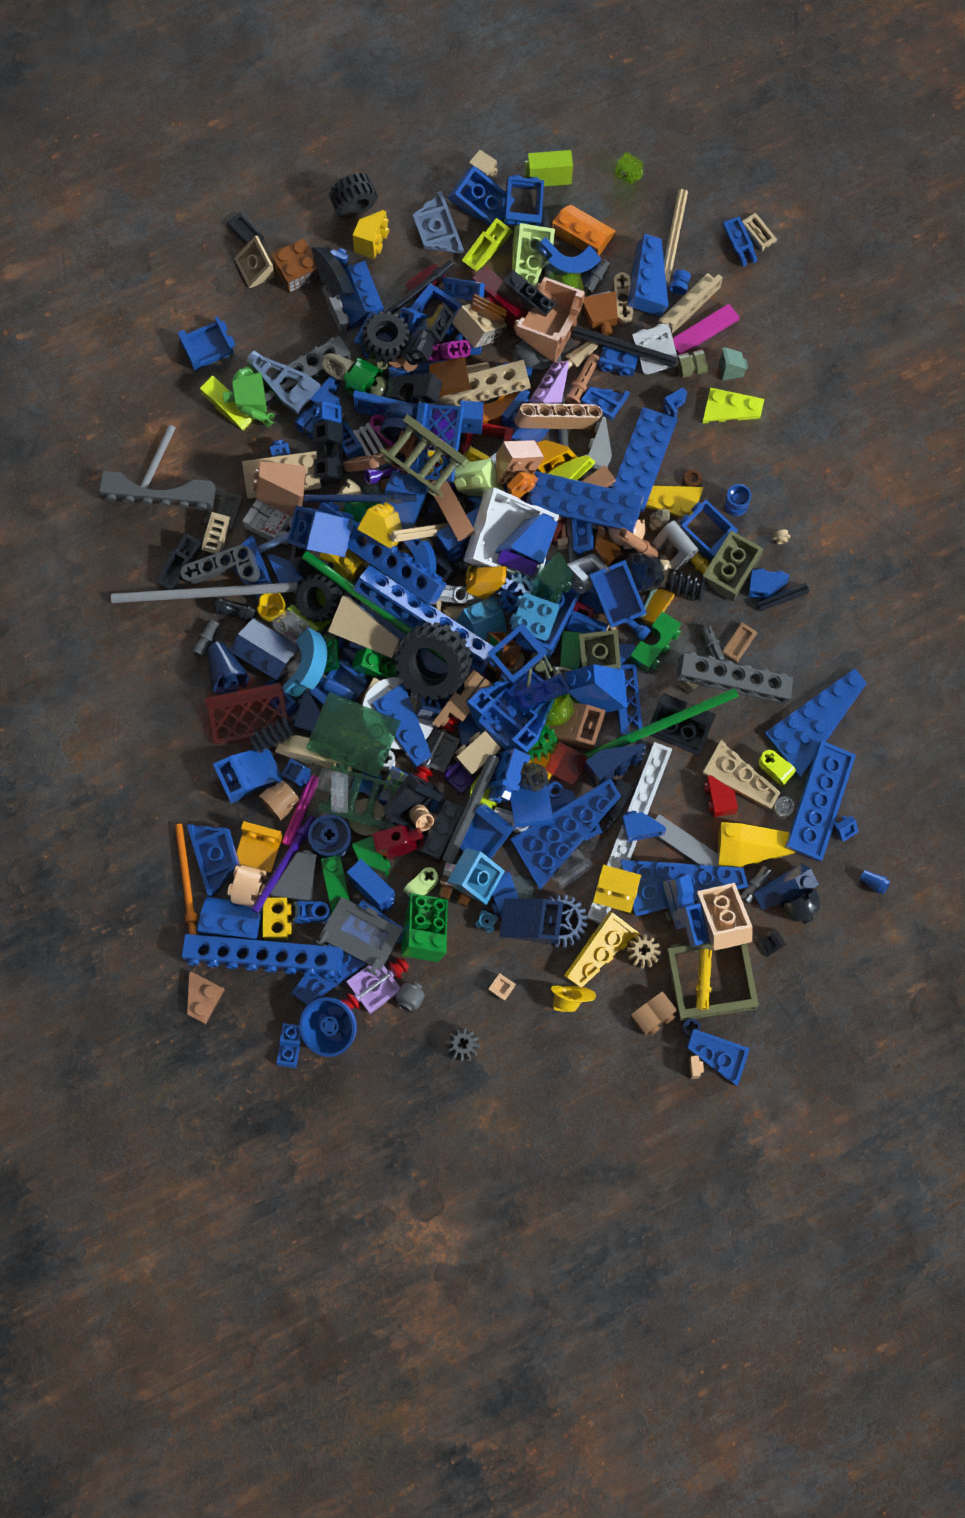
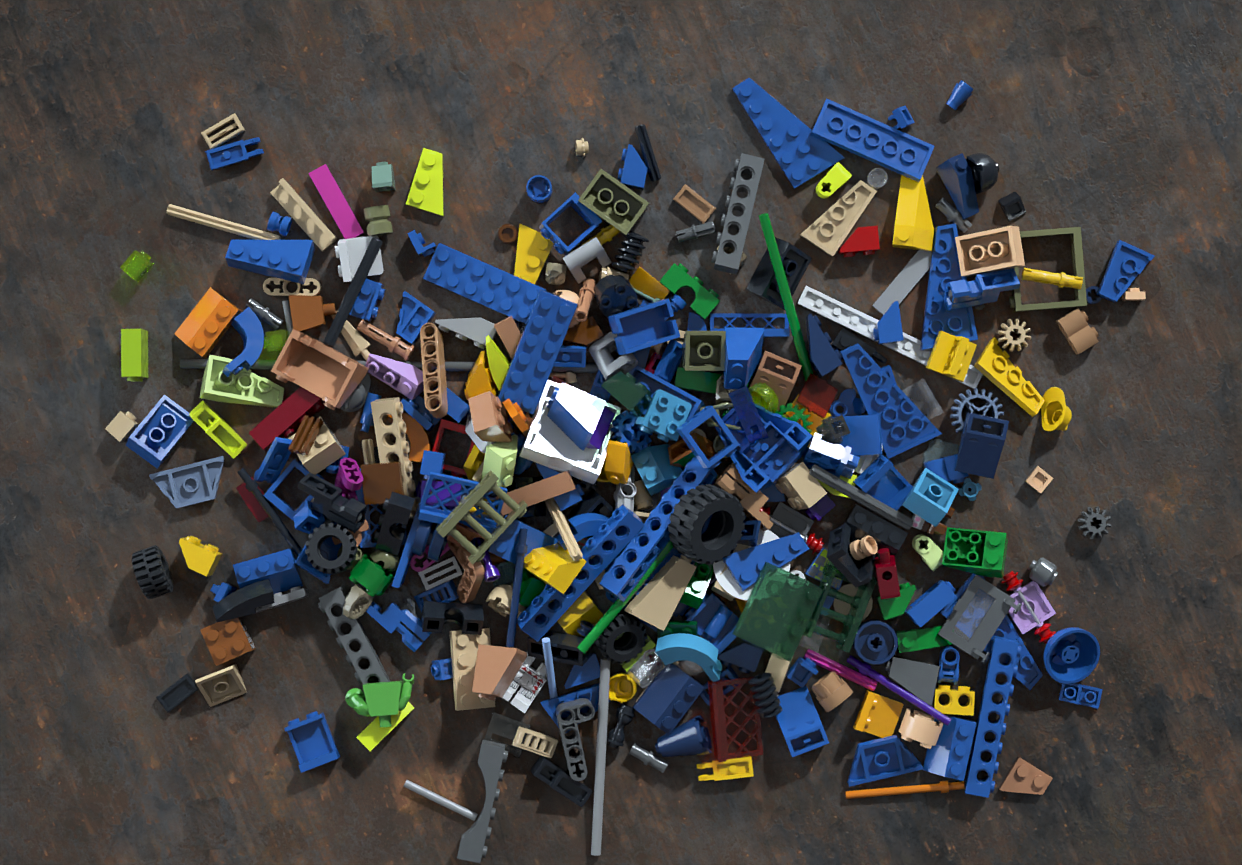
camera: 80 degrees left, 15 degrees up
sand blue plate [246,351,320,414] -> none
slope [287,505,353,557] -> none
blue bracket [311,401,342,424] -> none
clear slope [331,771,348,813] -> none
black slope [496,270,556,317] -> none
blue window [503,175,544,226] -> none
none -> yellow hinge [697,756,754,781]

